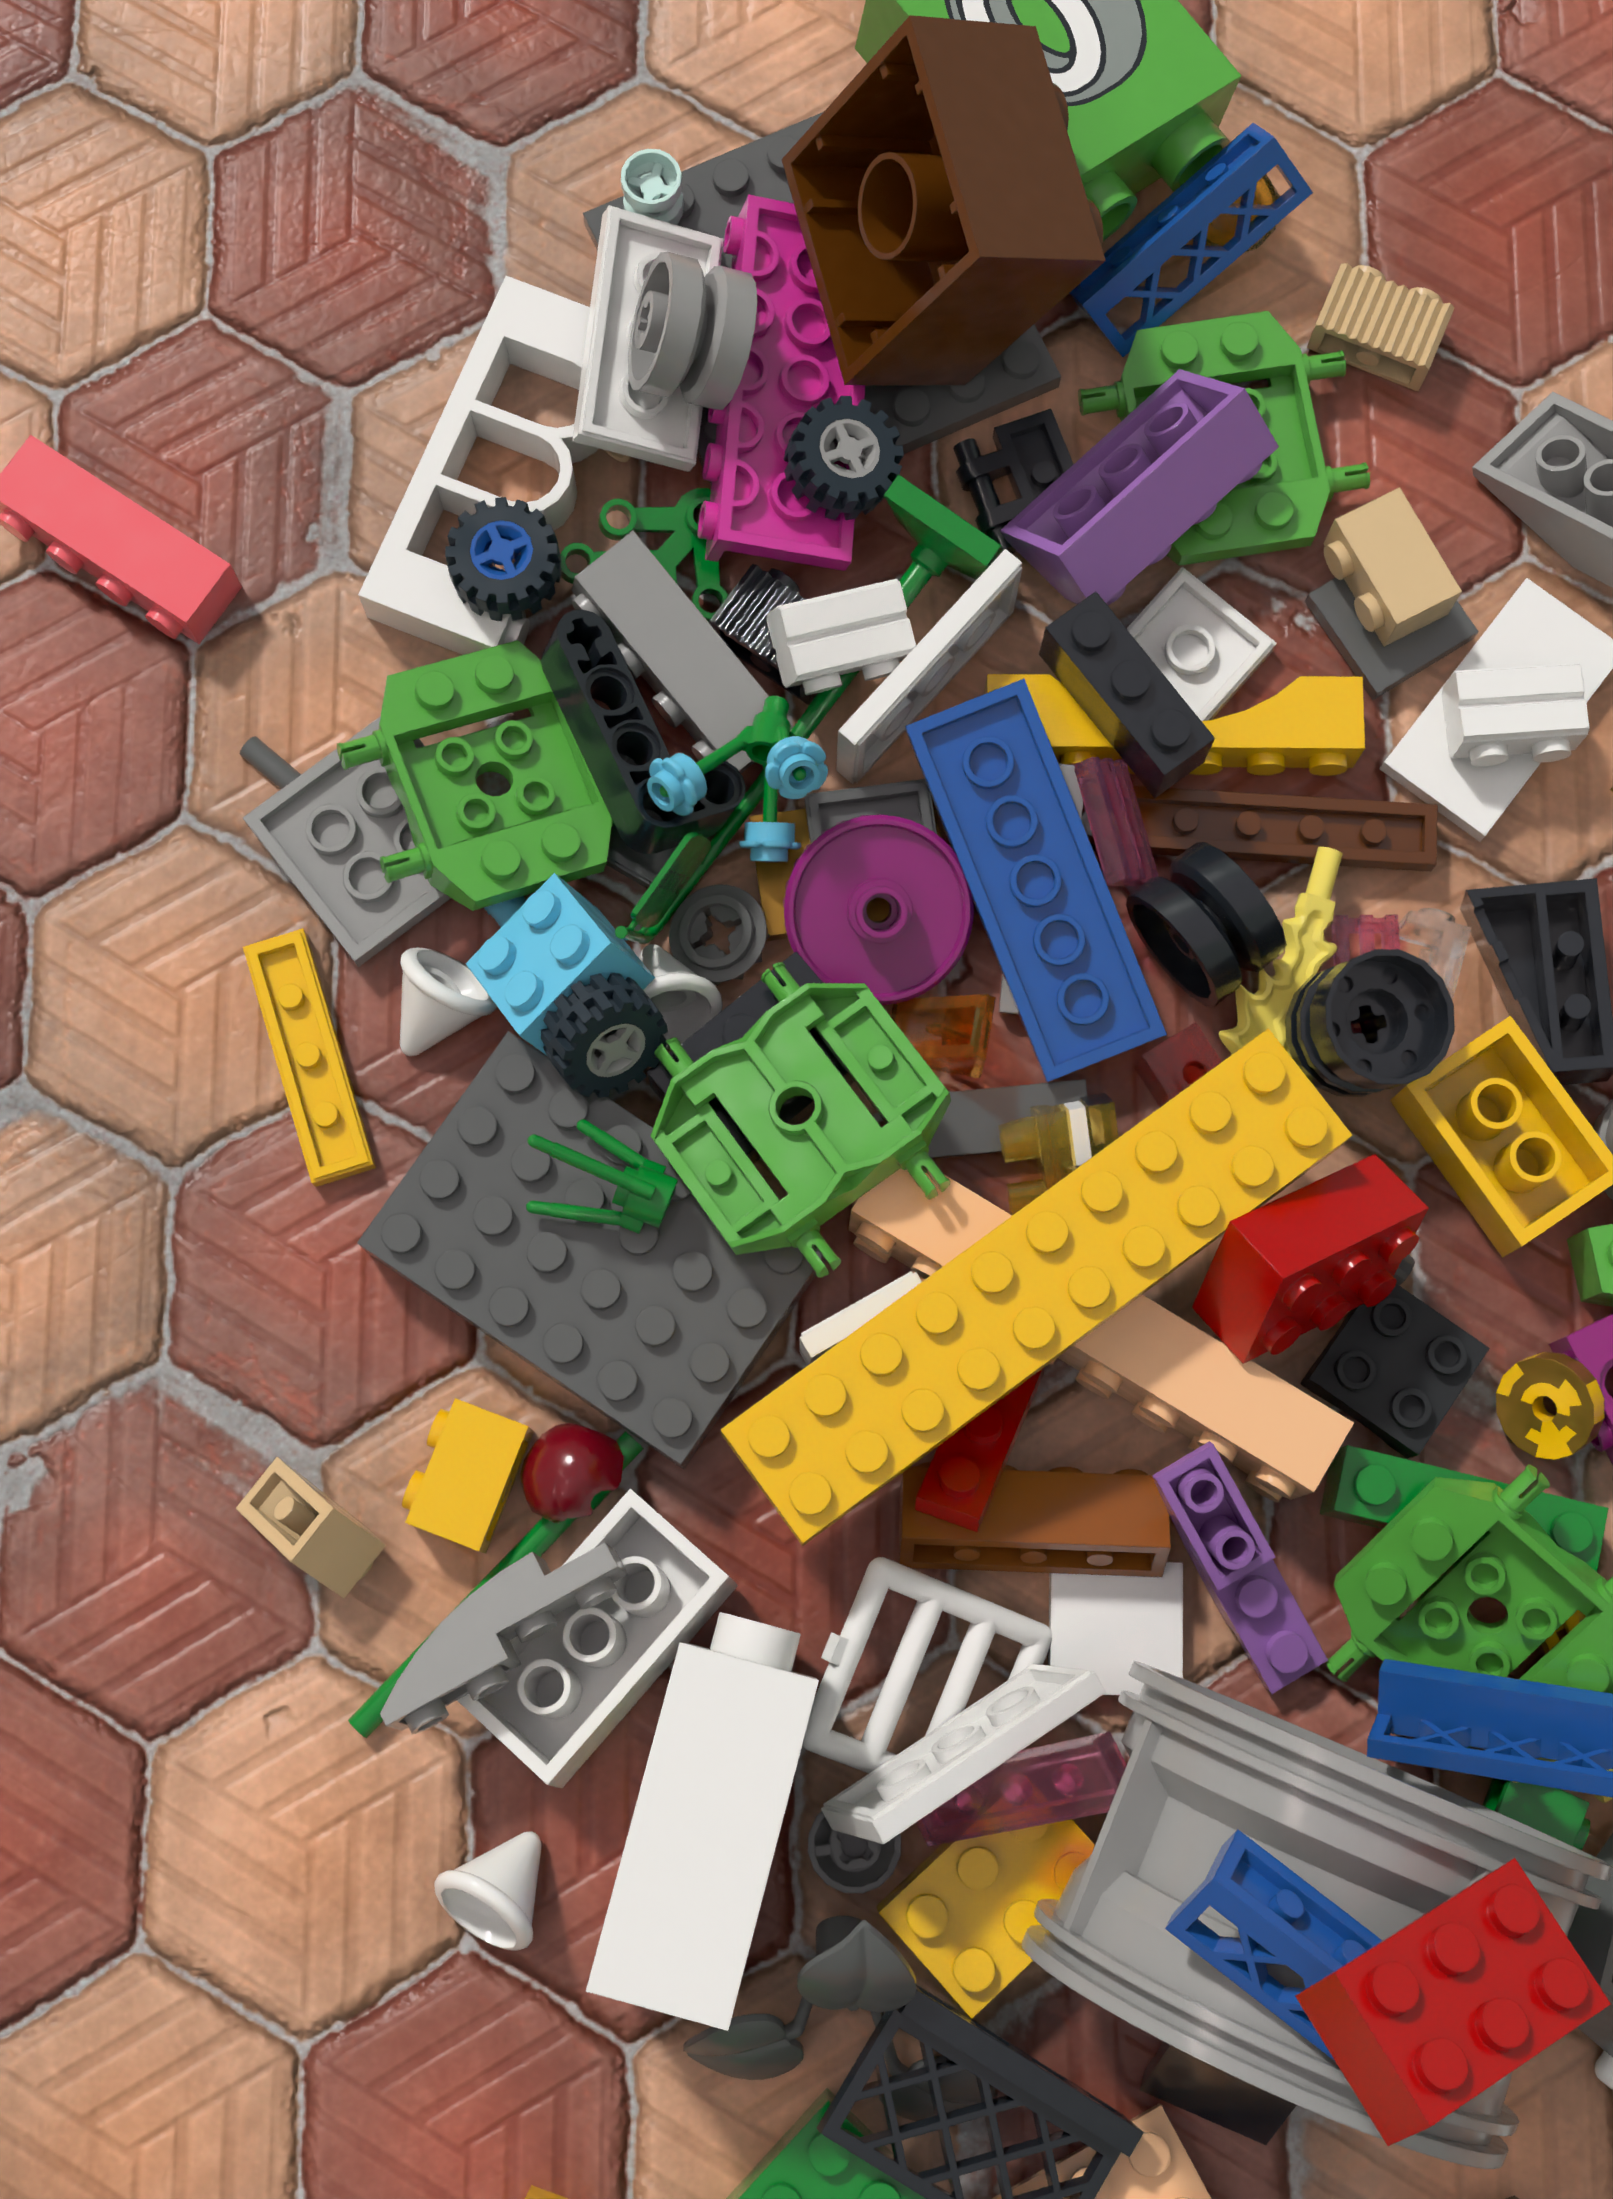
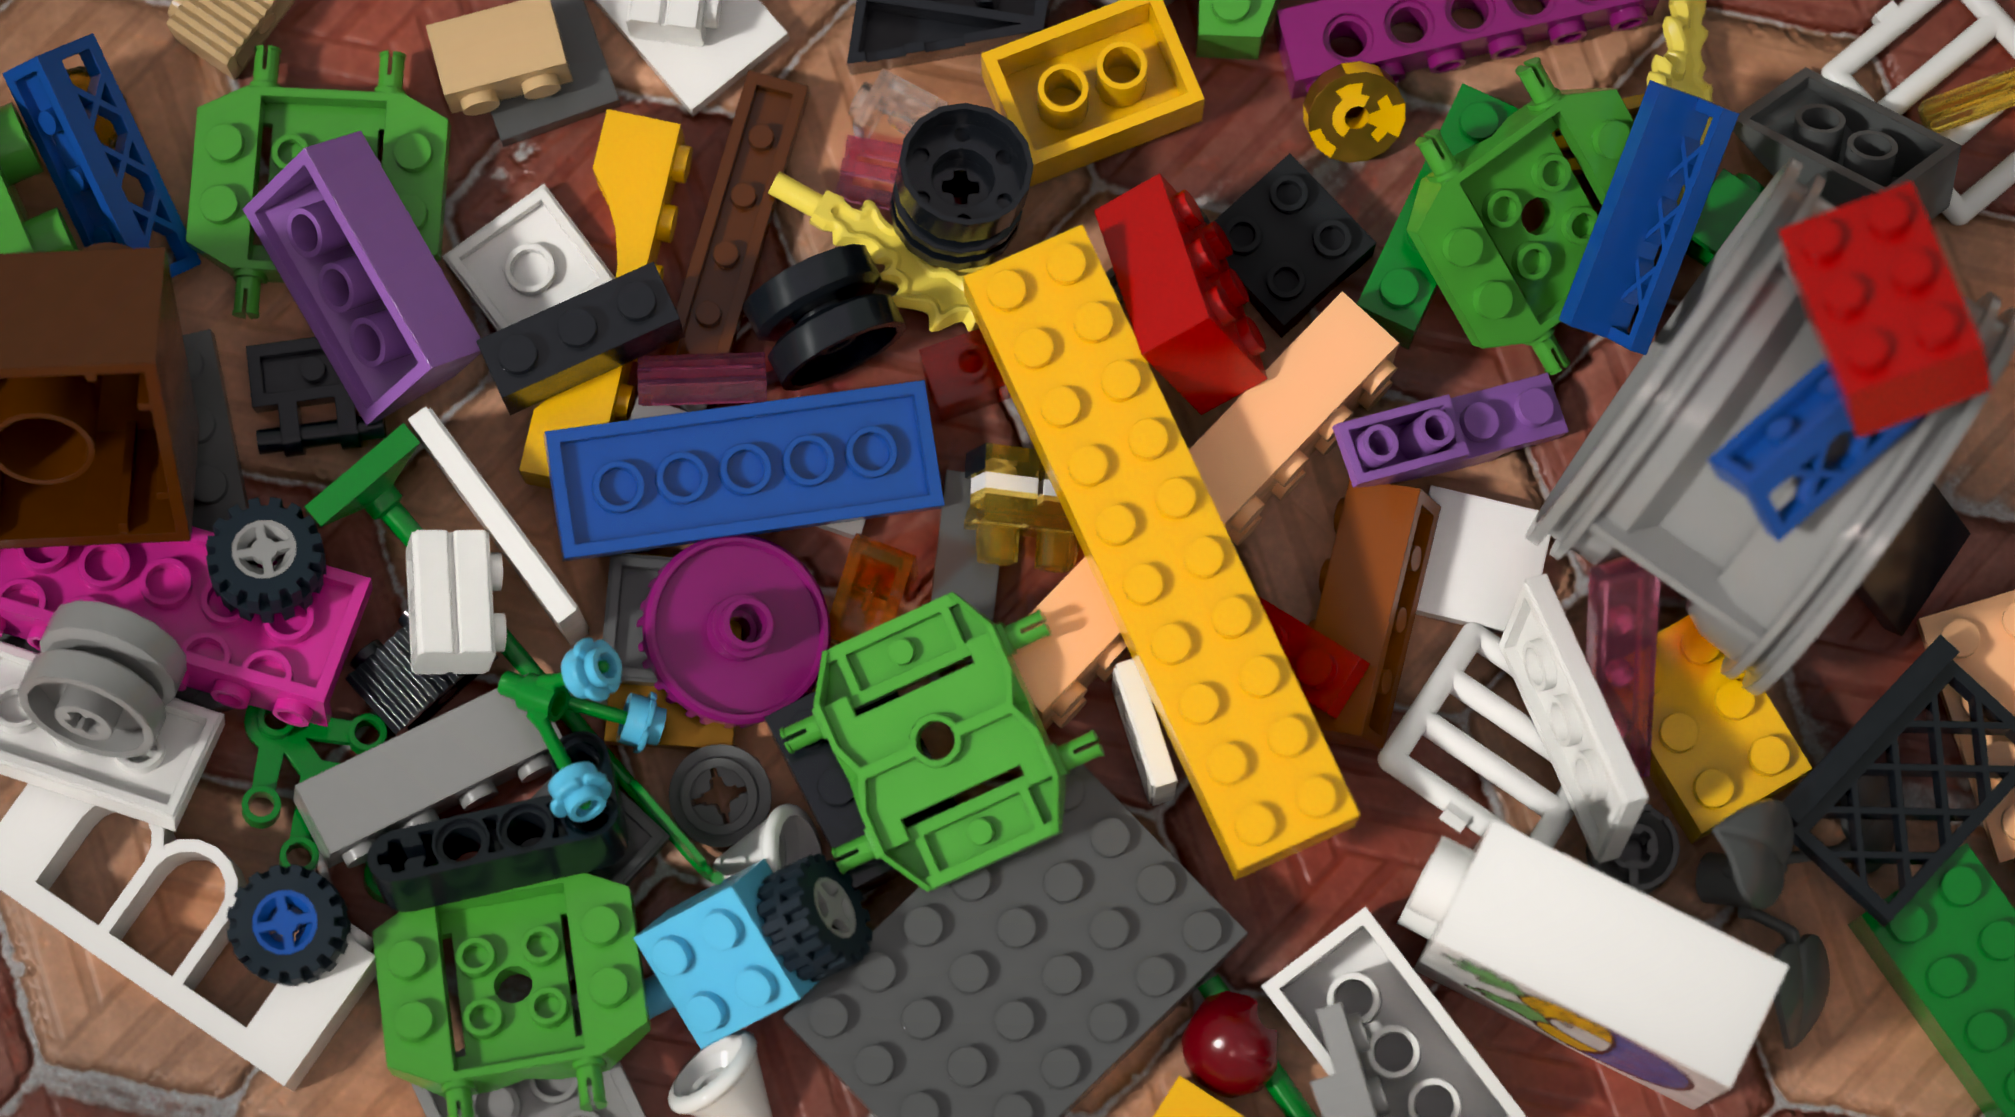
camera: 75 degrees left, 0 degrees up
green plant [526,1119,678,1234] -> none

